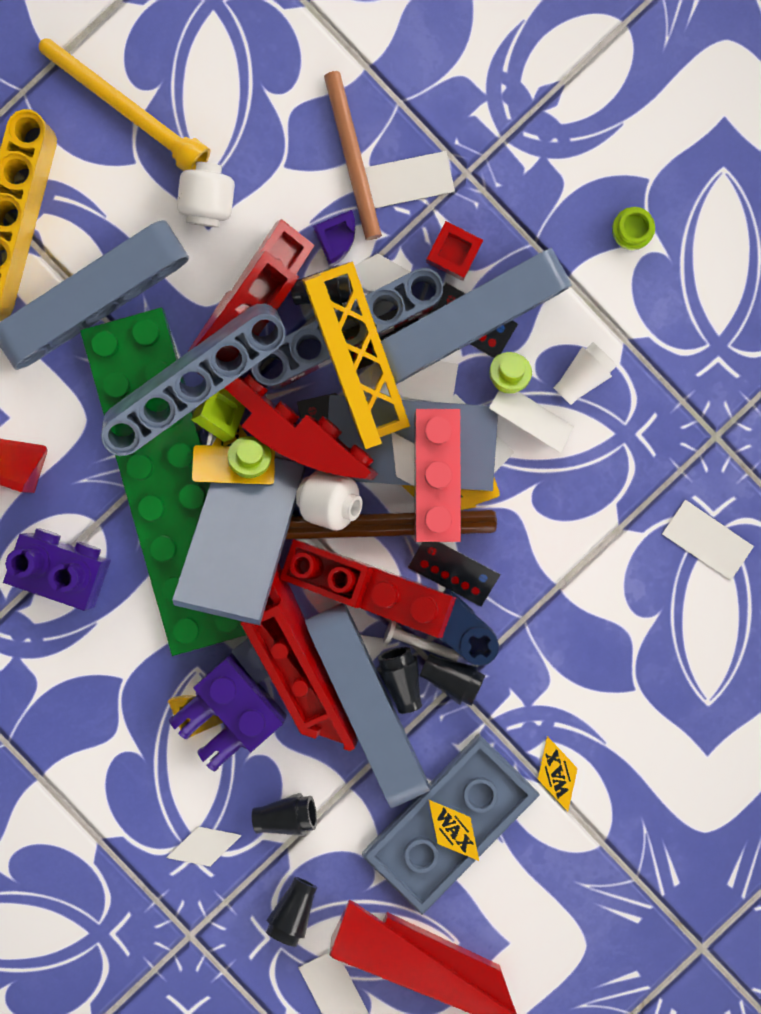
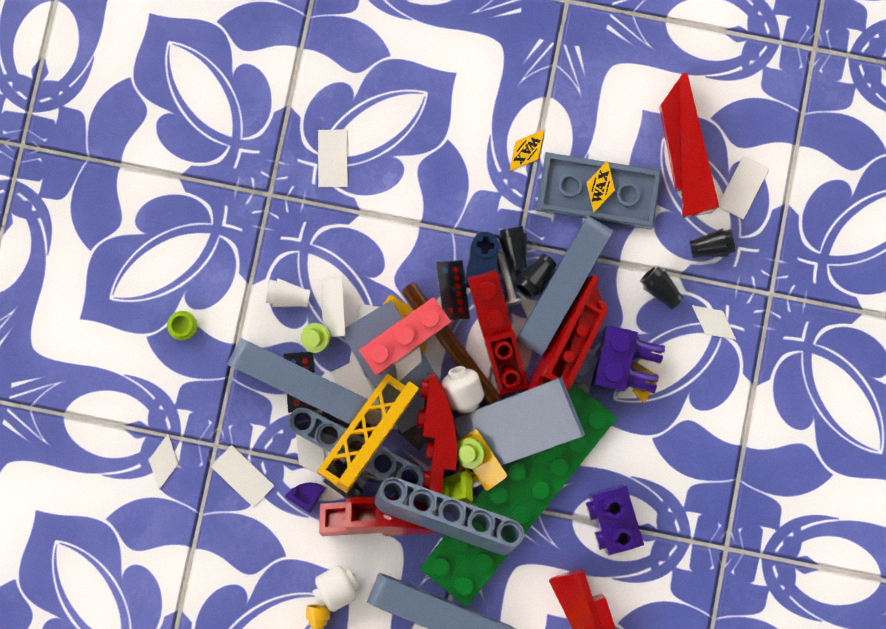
camera: 125 degrees left, 5 degrees down
nougat bar [324,71,382,240] -> none
red plate [426,221,483,281] -> none
none -> white sticker [149,434,178,490]

